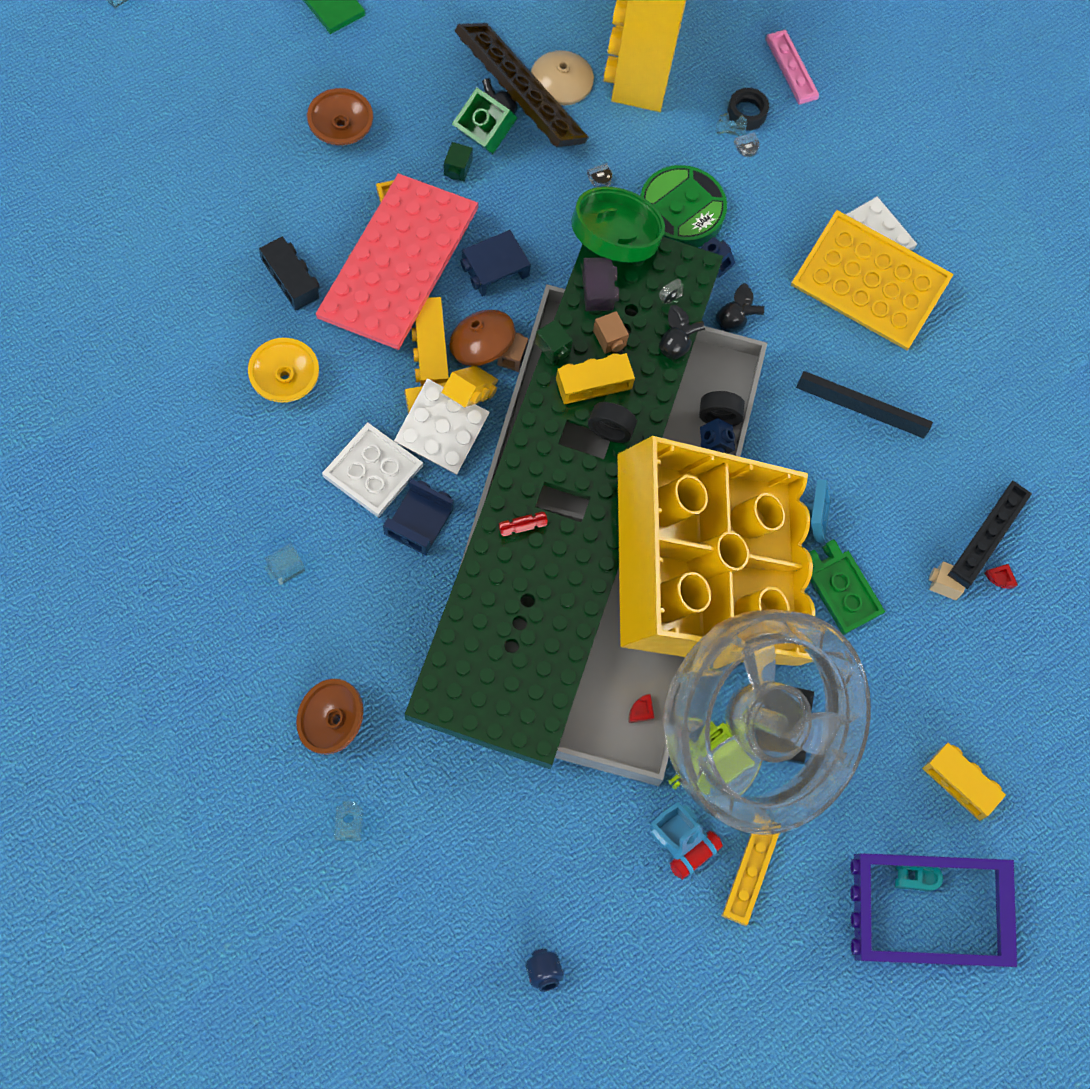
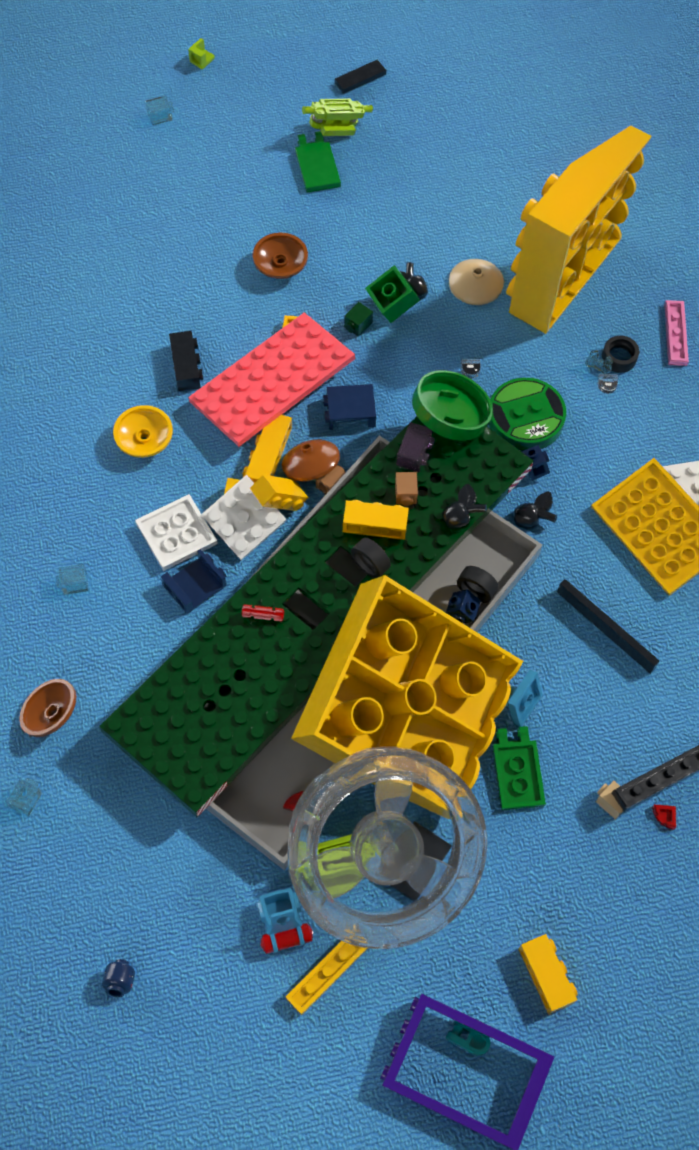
camera: 30 degrees right, 5 degrees down
dark brown plate [454,23,588,147] -> none
dark green brick [535,319,573,363] -> none
clear tile [659,279,684,304] -> none

